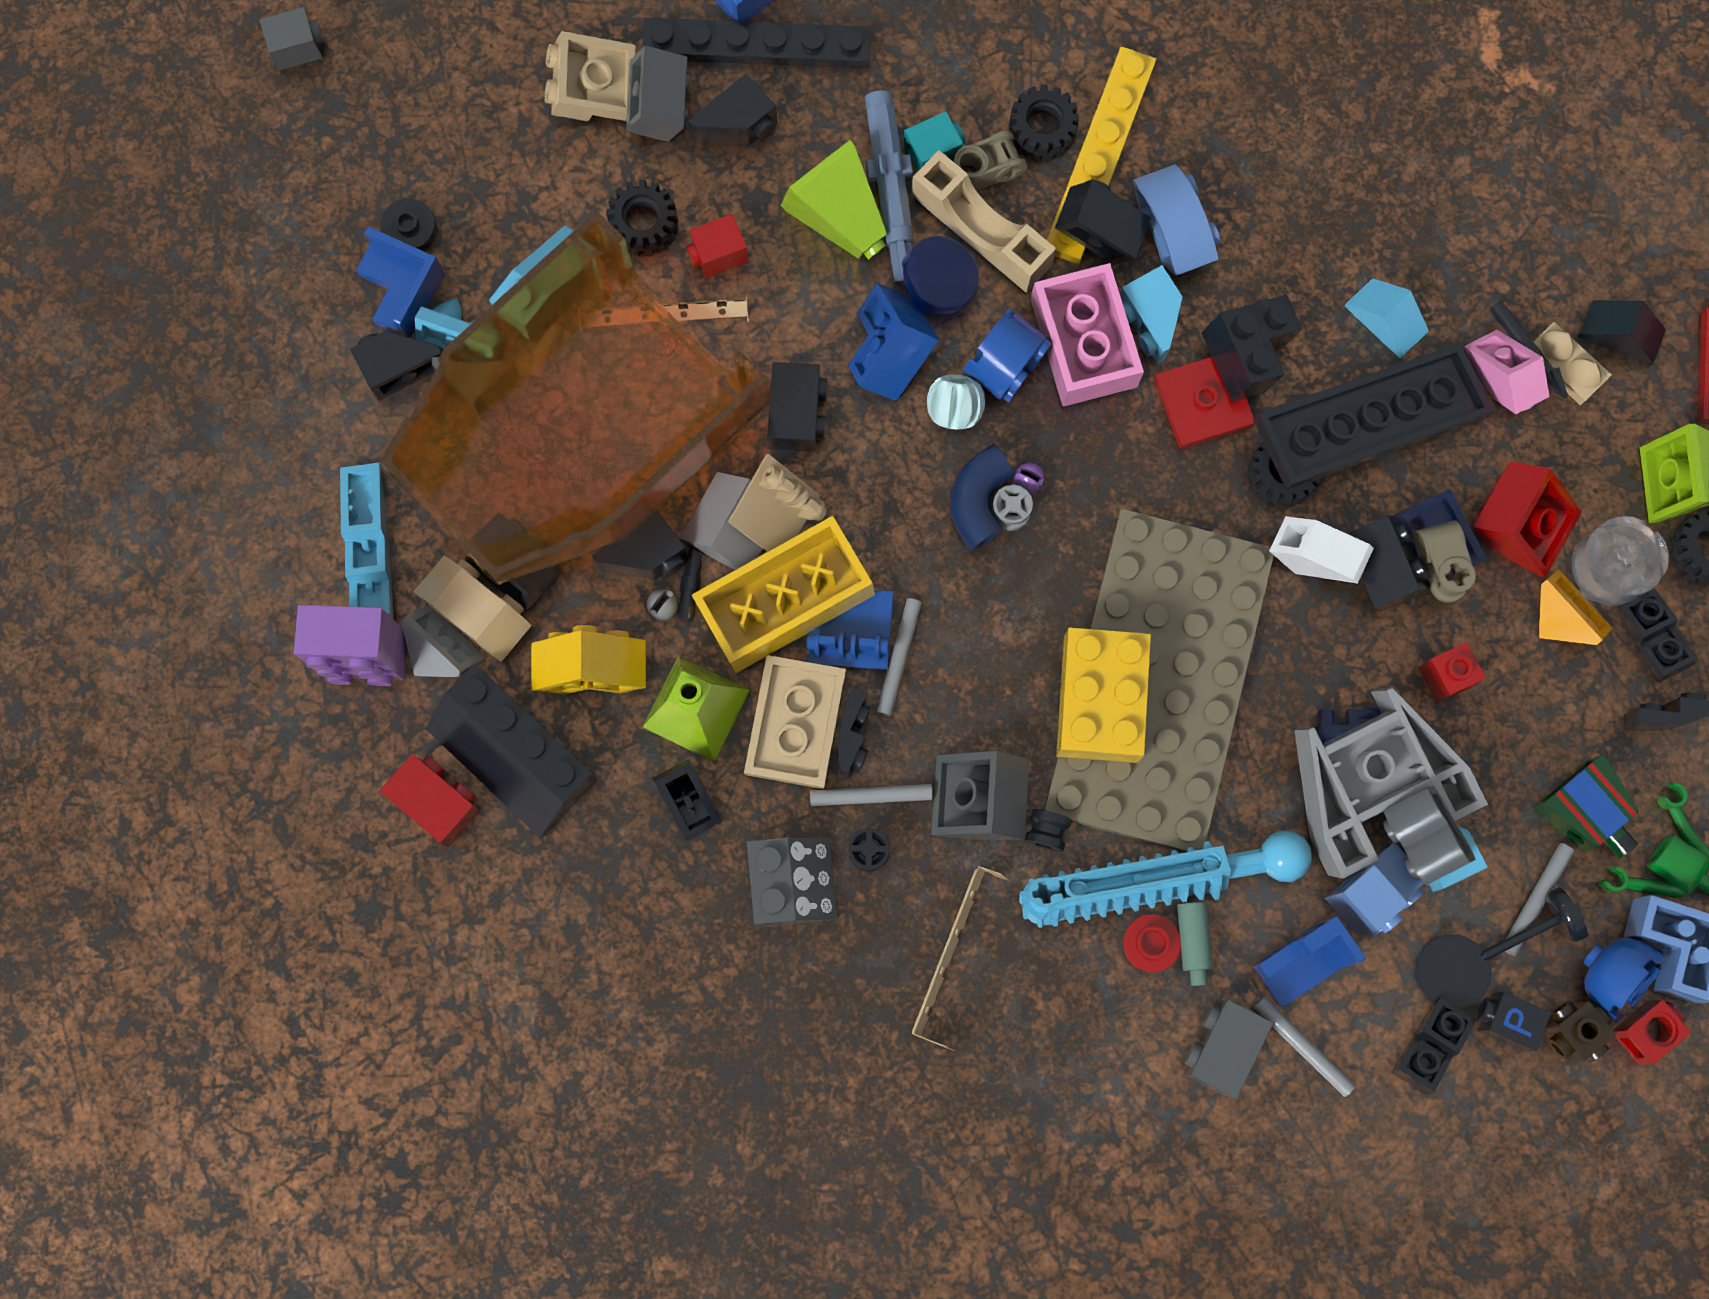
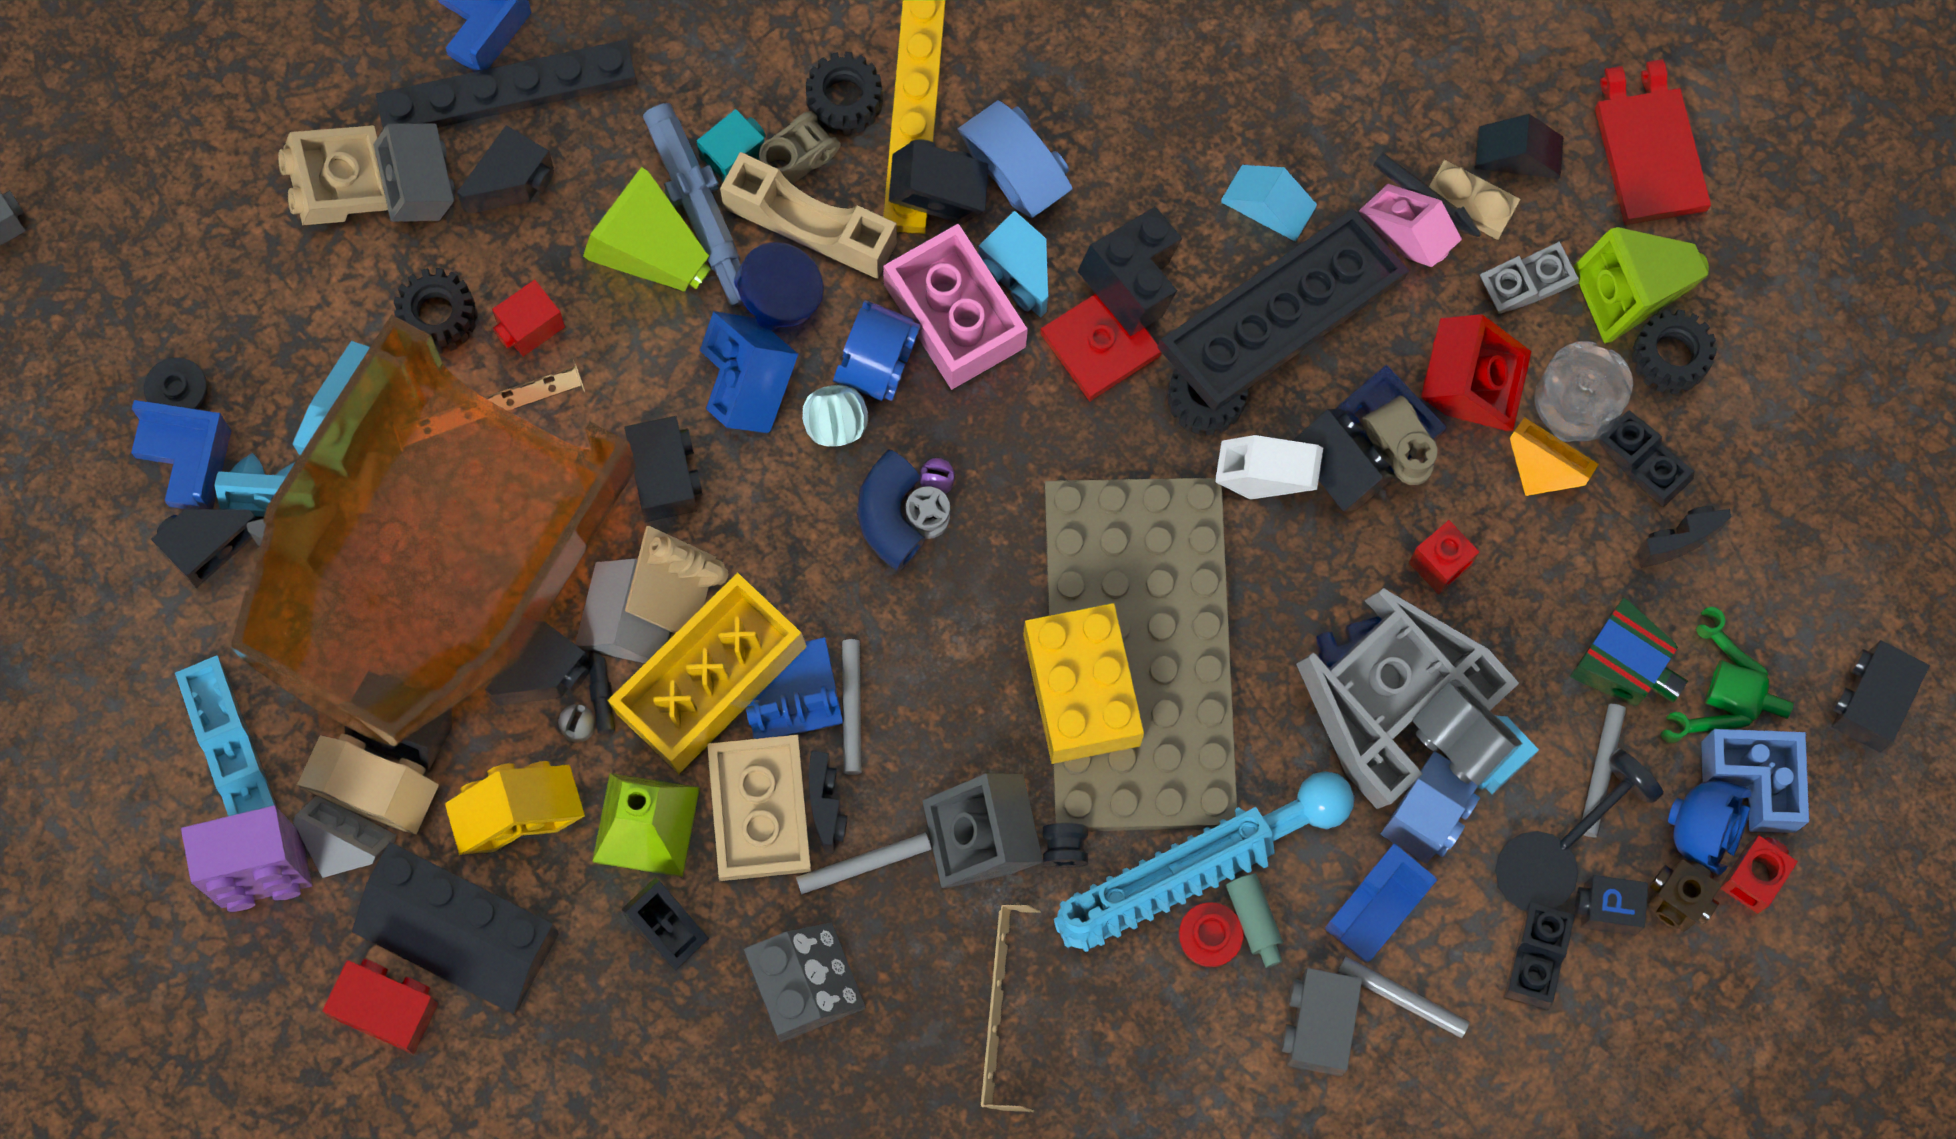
camera: 20 degrees left, 5 degrees down
black wheel [848,828,890,872] -> none
none -> light grey slope [1480,241,1579,314]

